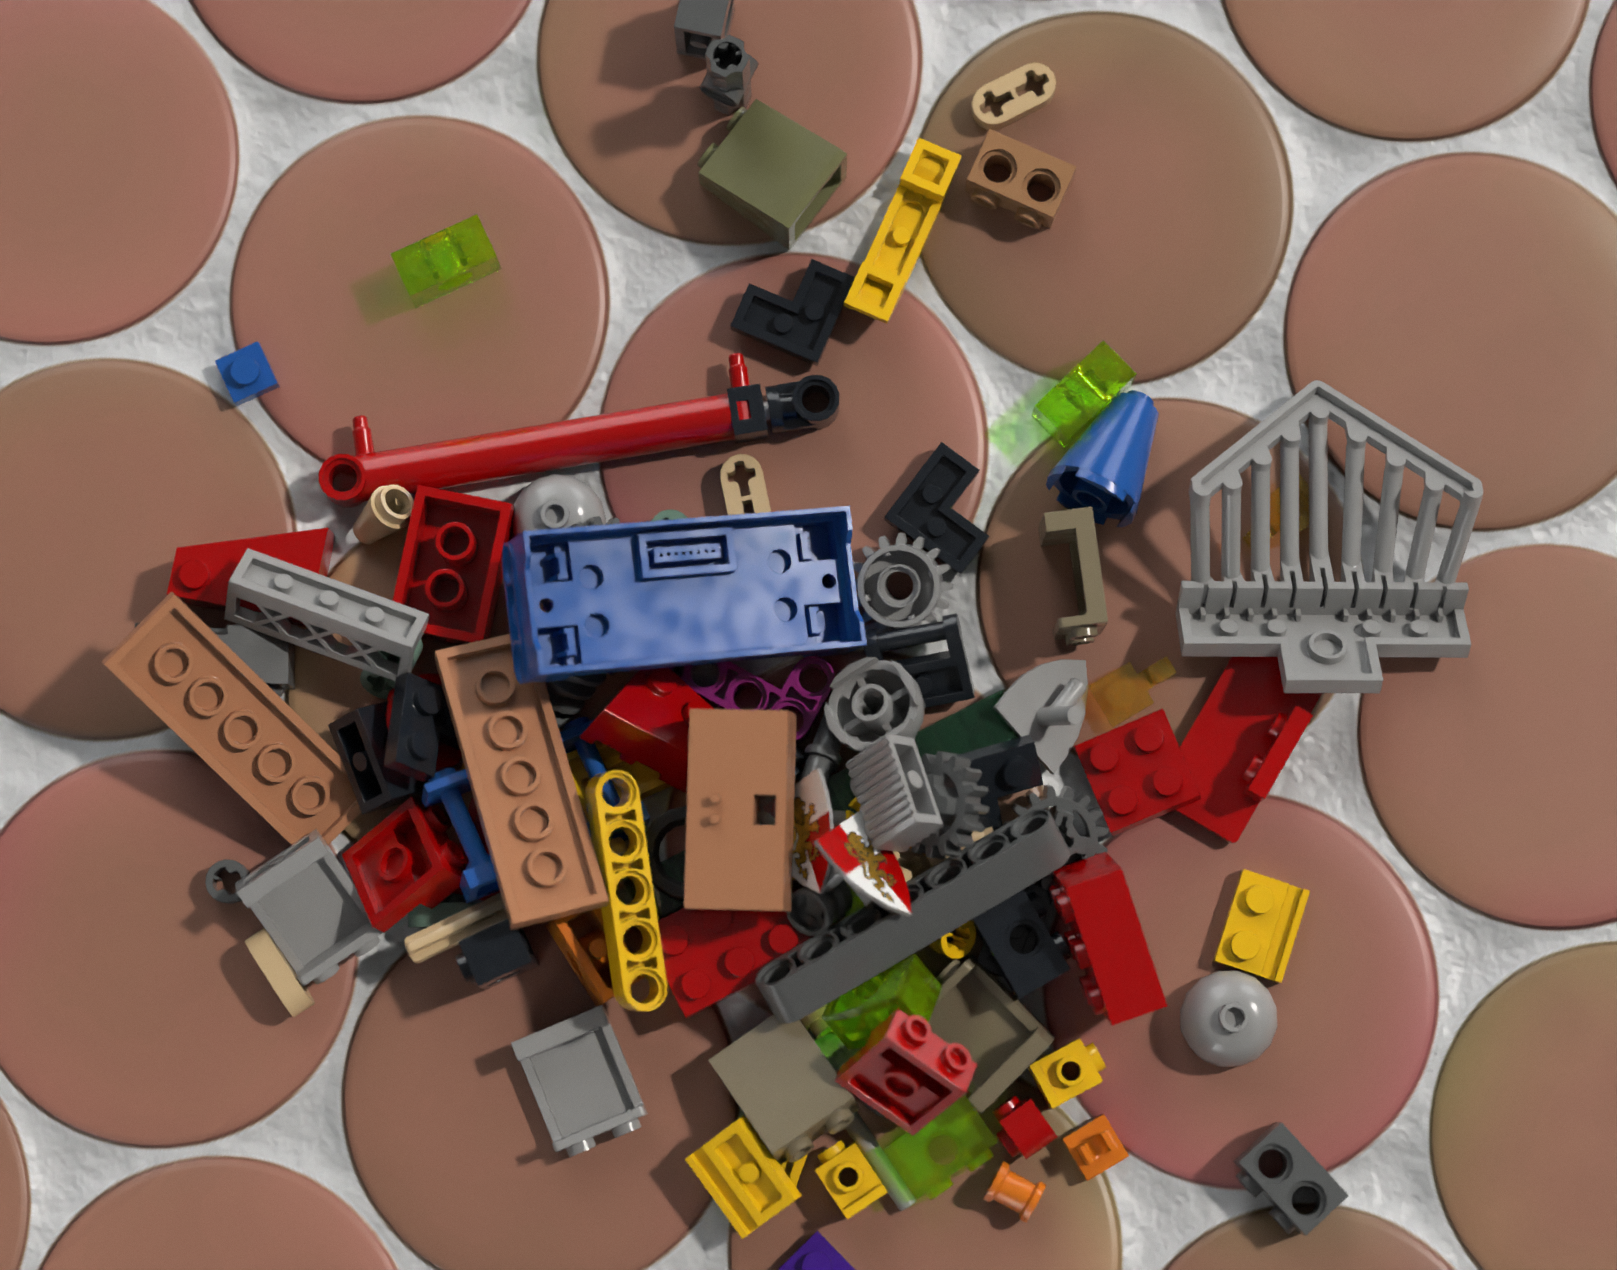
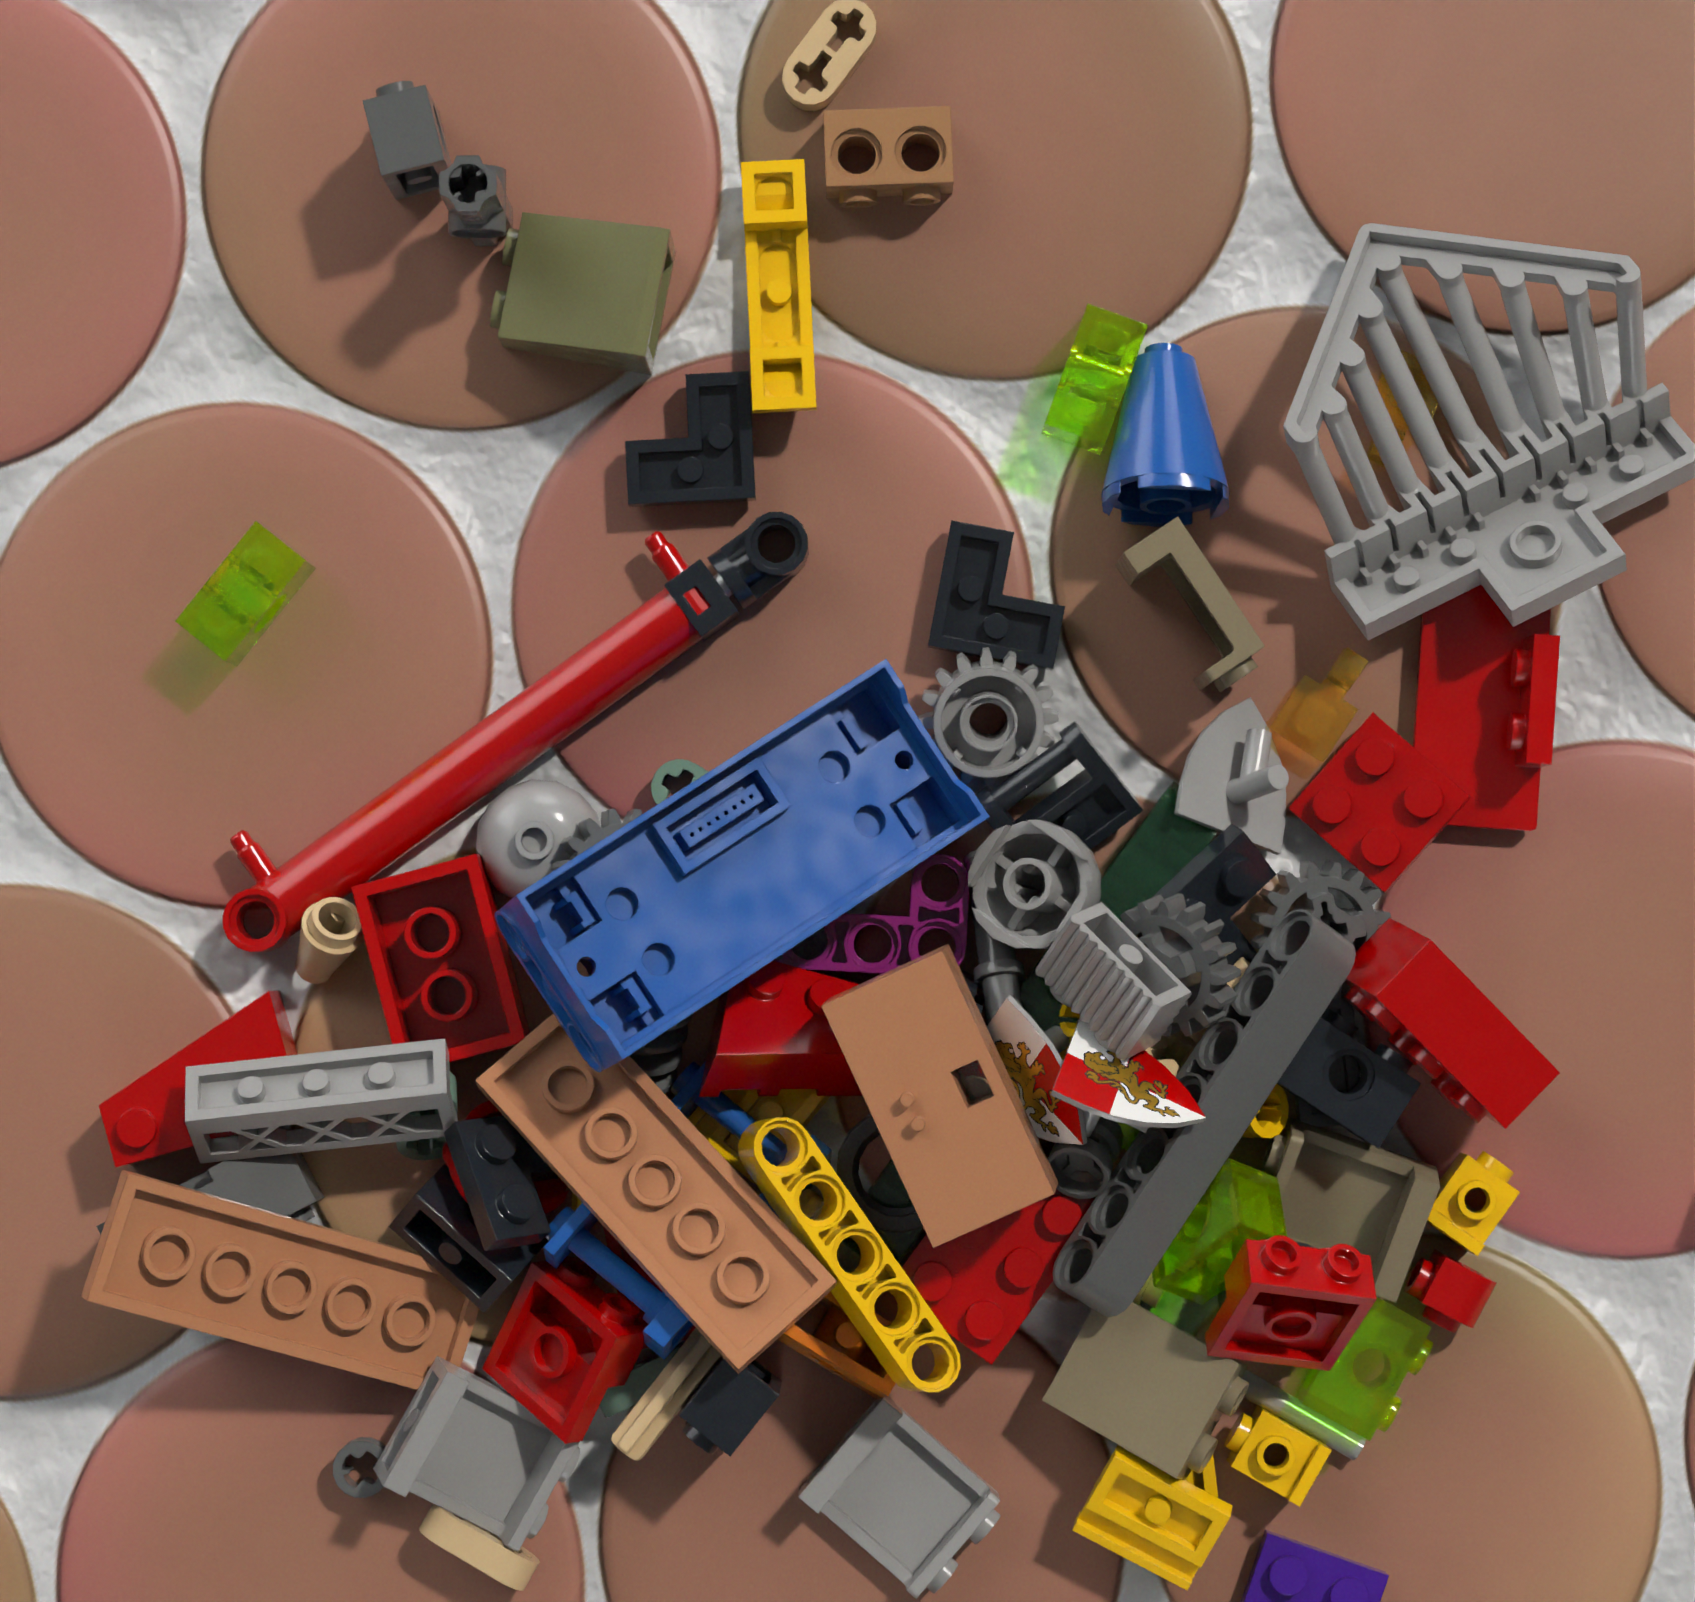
camera: 25 degrees left, 5 degrees up
blue plate [215,341,280,406] -> none
tan beam [720,454,771,515] -> none
orange bush [983,1161,1046,1223] -> none
orange tile [1061,1114,1129,1181] -> none
light grey cylinder [1180,970,1278,1067] -> none
yellow plate [1212,869,1310,983] -> none

